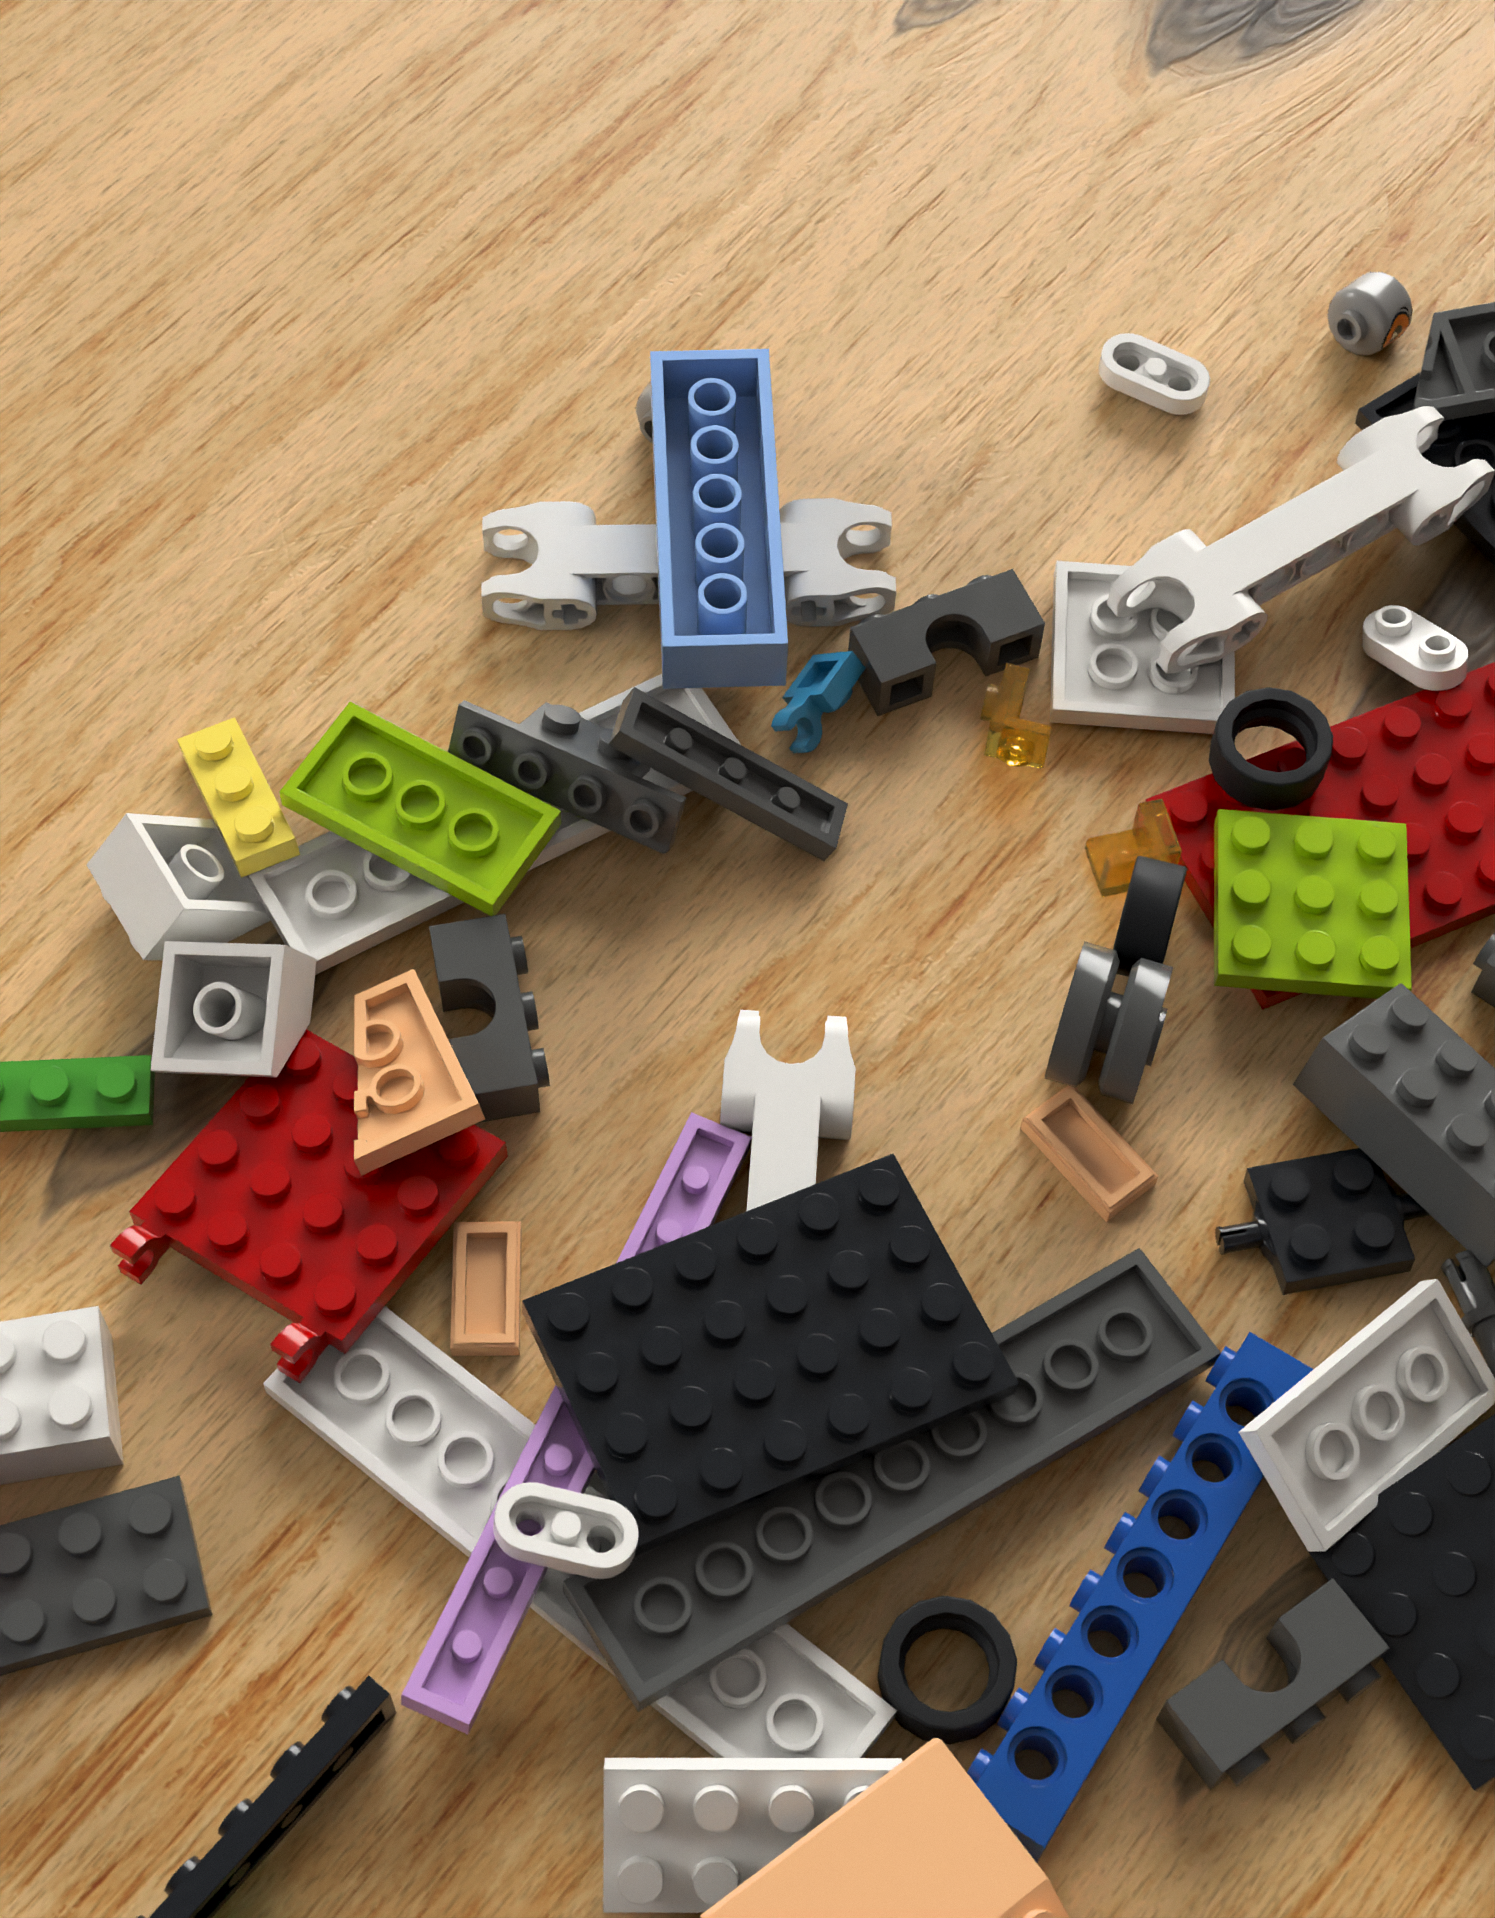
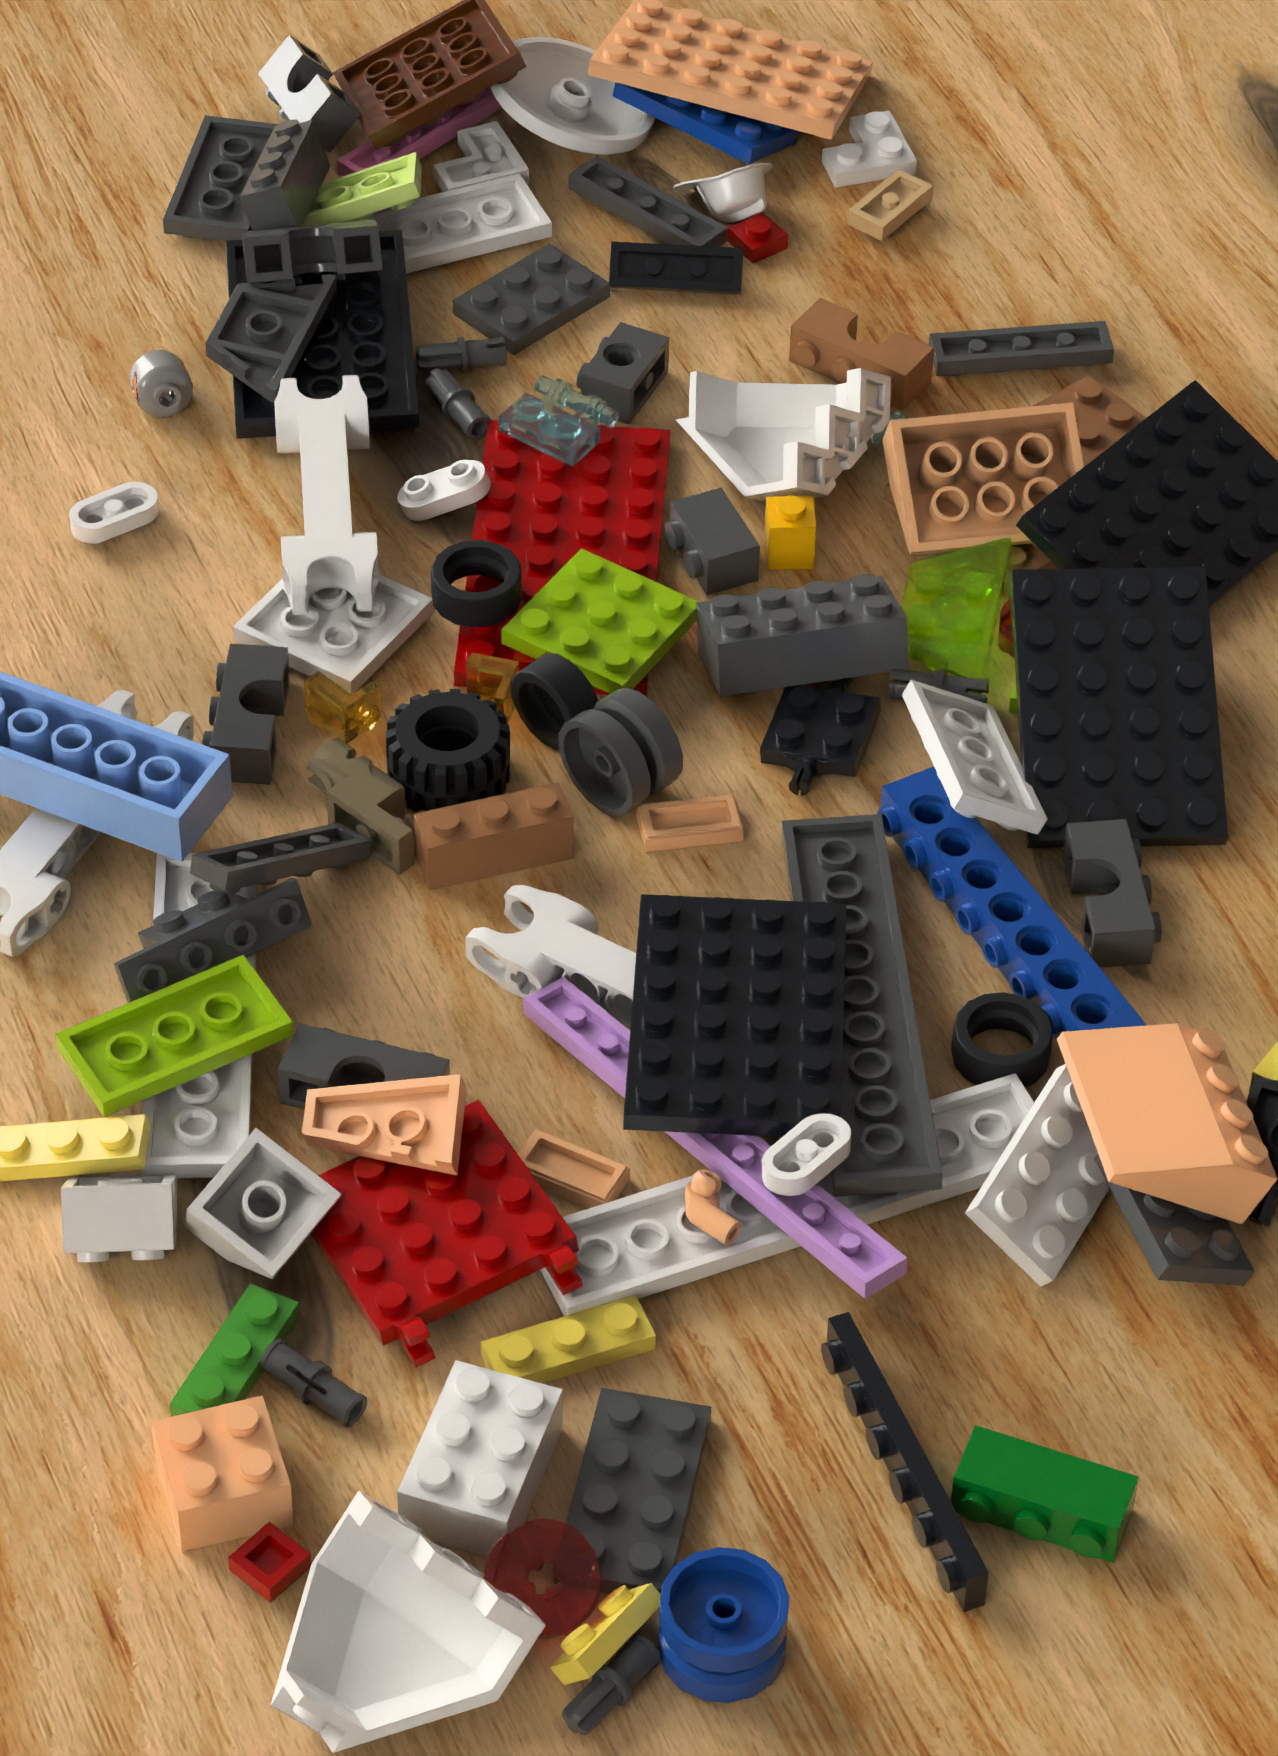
camera: 60 degrees left, 15 degrees down
dark azure plate [771,651,866,753] -> none
none -> dark grey pin [260,1339,367,1427]
none -> dark tan plate [307,738,414,875]
none -> black tyre [386,689,510,812]
none -> medium nougat brick [414,782,574,890]
none -> light yellow plate [481,1295,656,1384]
none -> light nougat arm [684,1169,741,1245]

